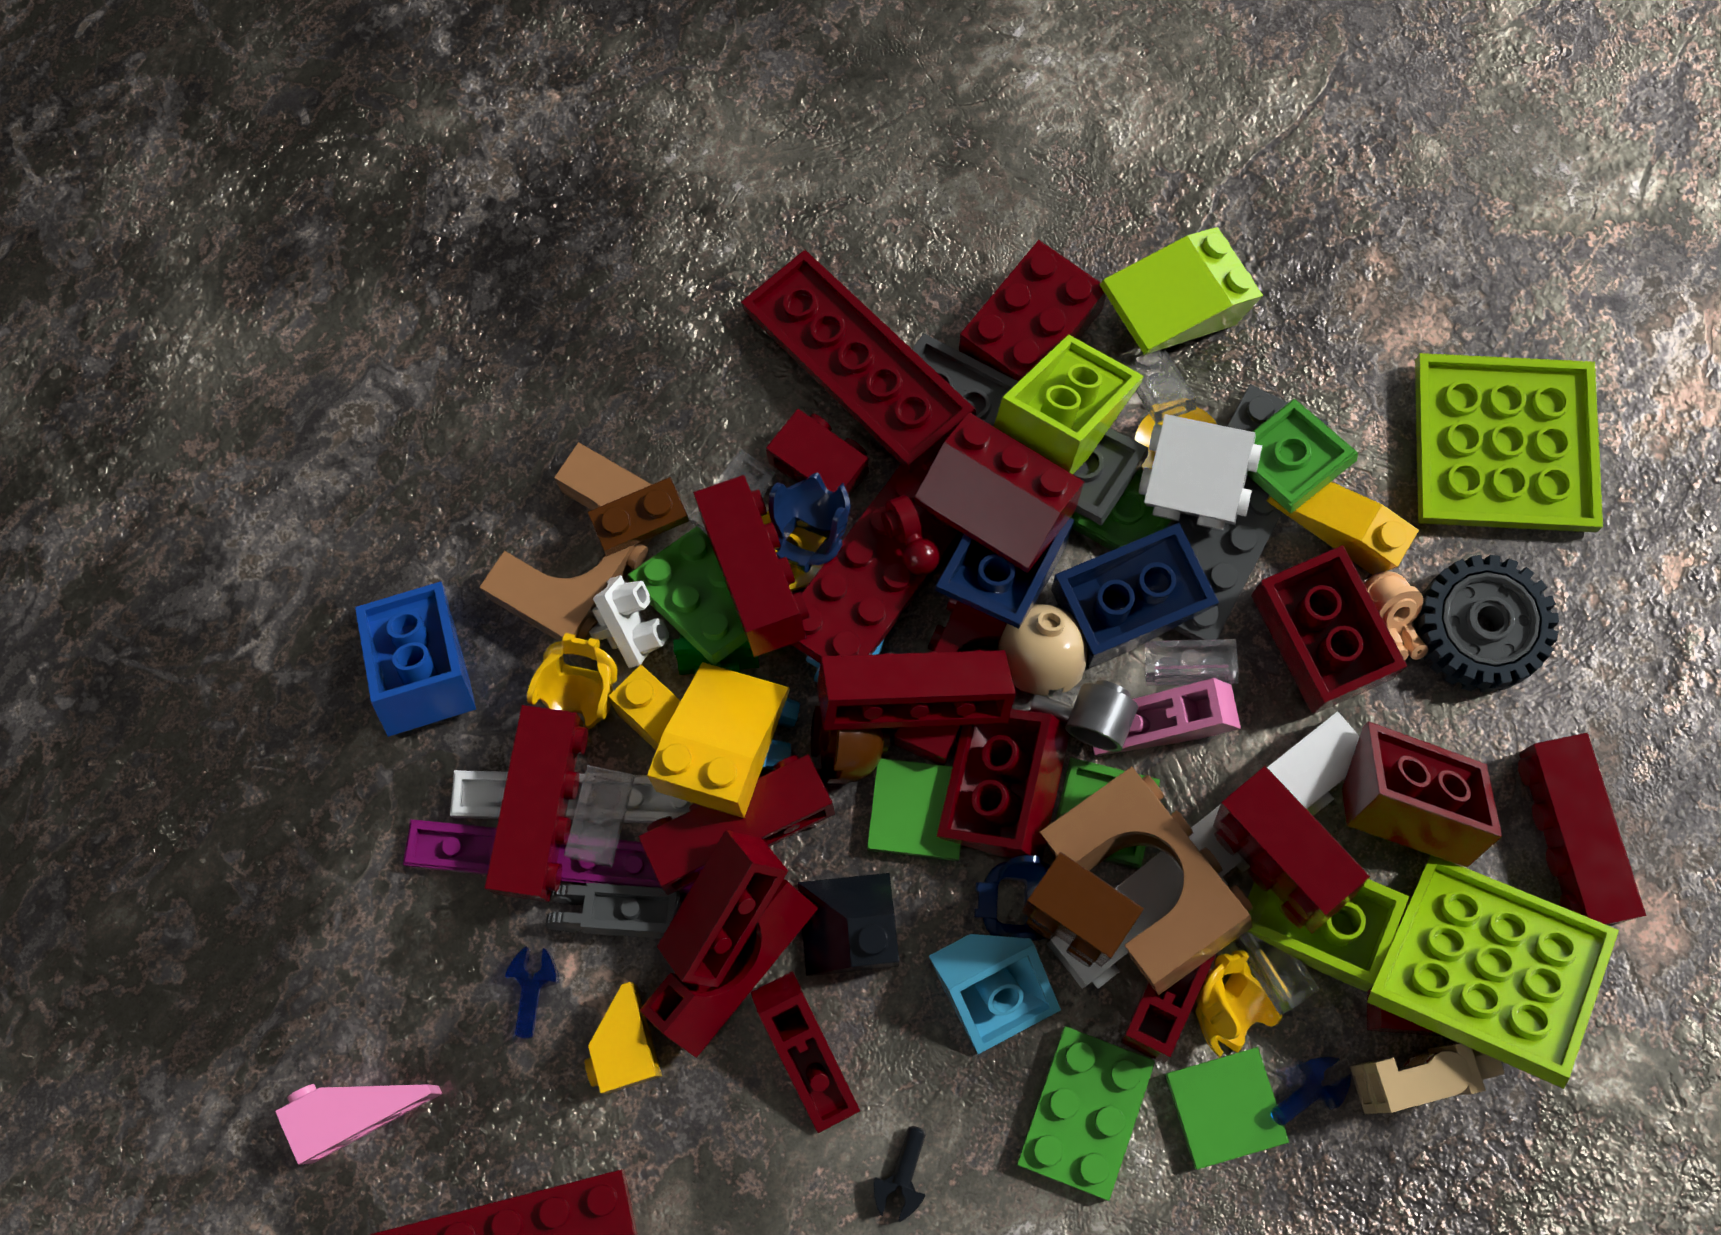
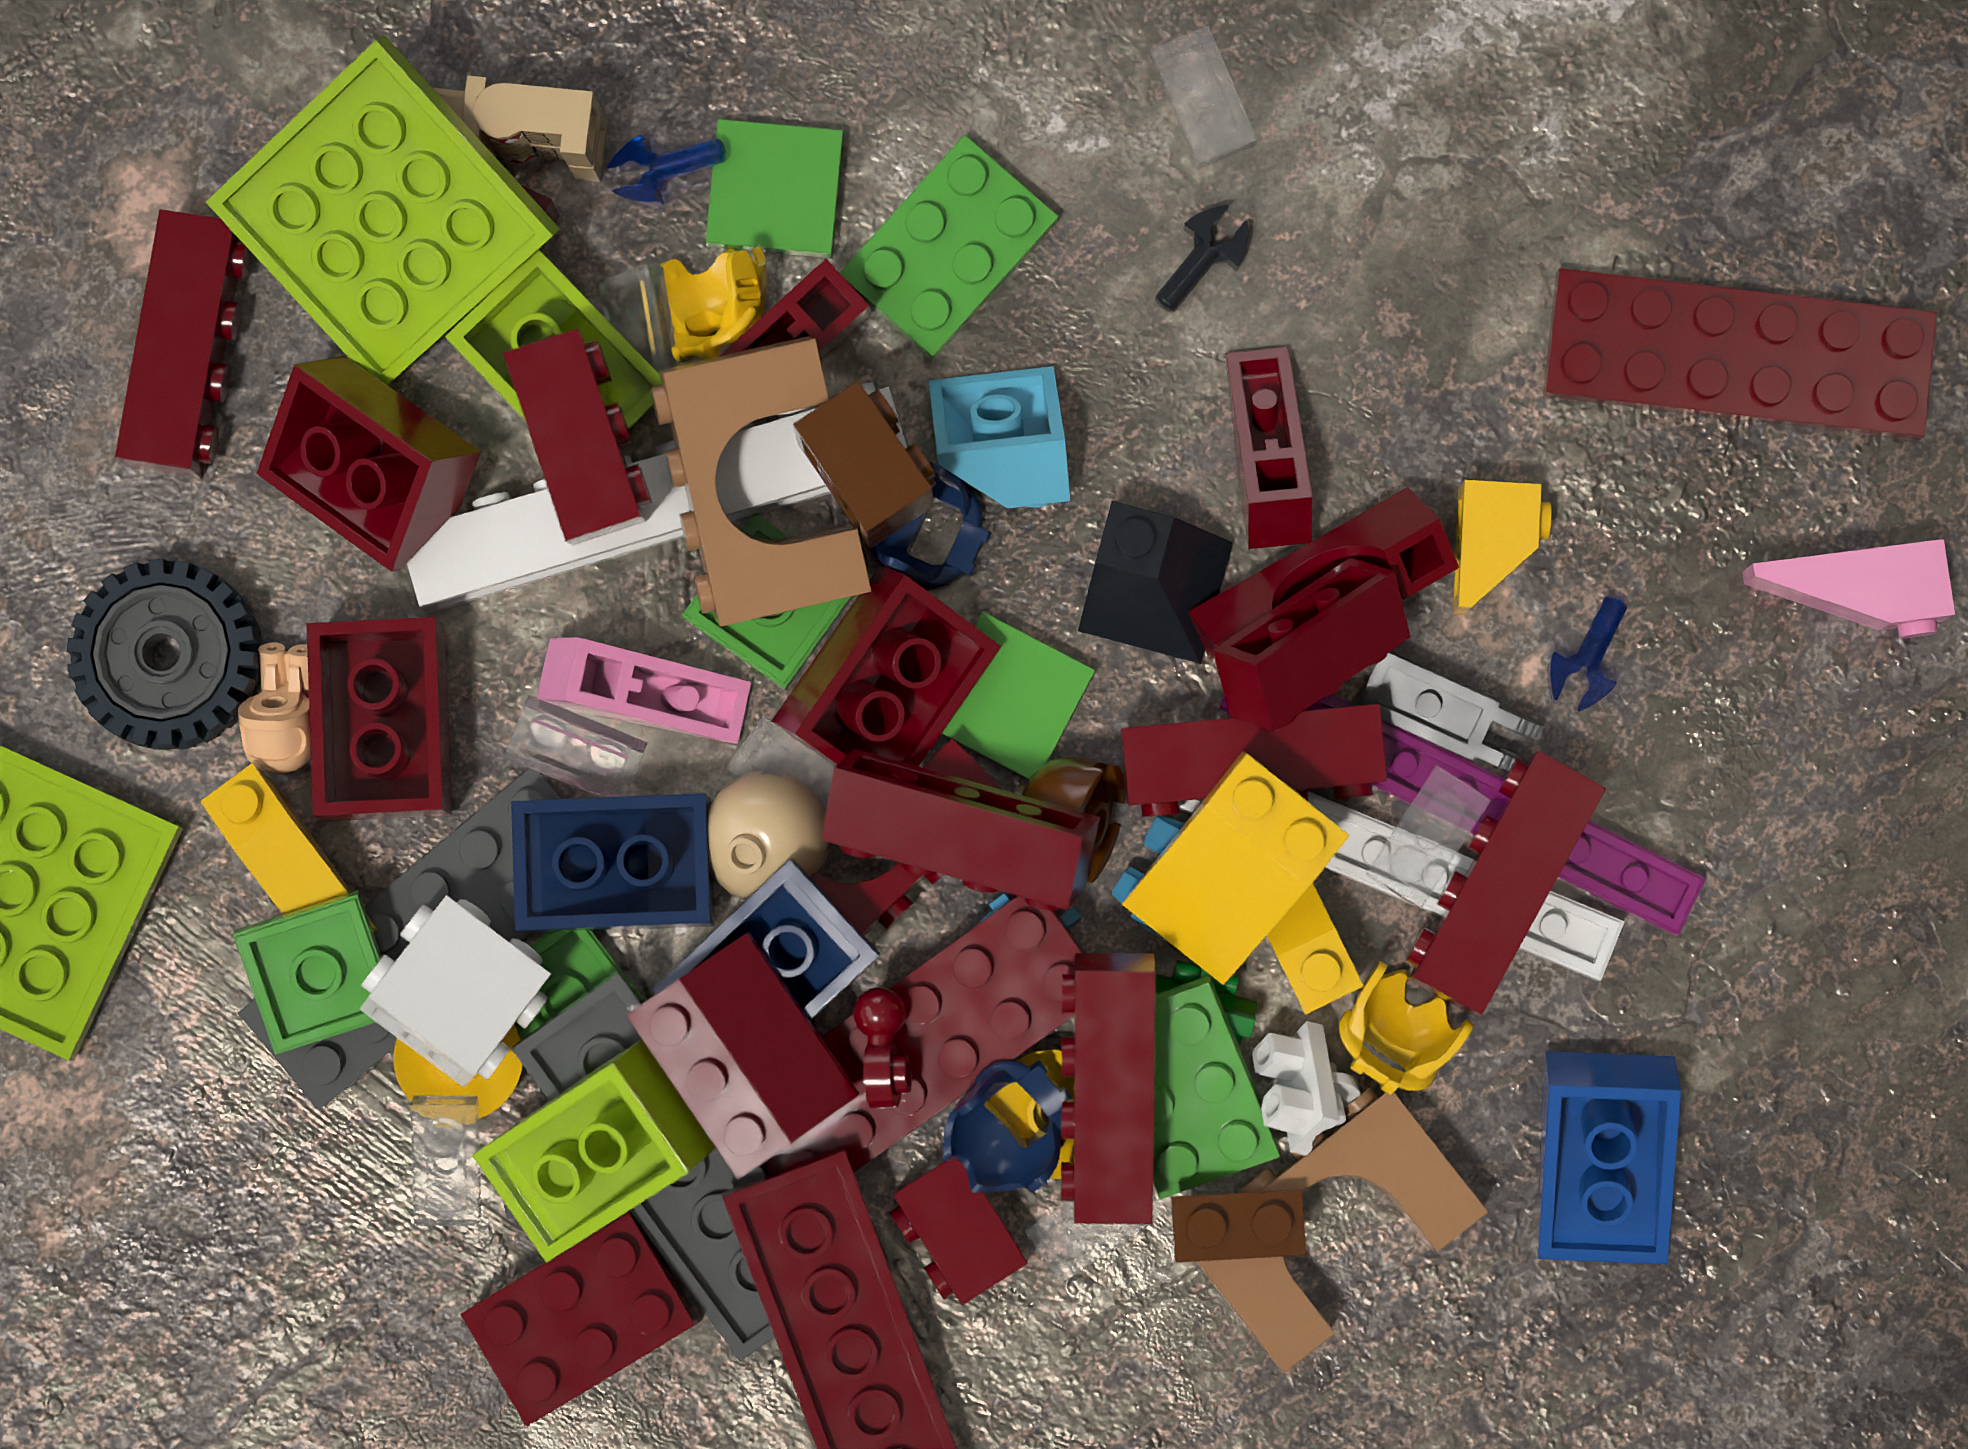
camera: 160 degrees left, 10 degrees up
flat silver piece [1030,680,1138,752] -> none
lime slope [1099,227,1263,355] -> none

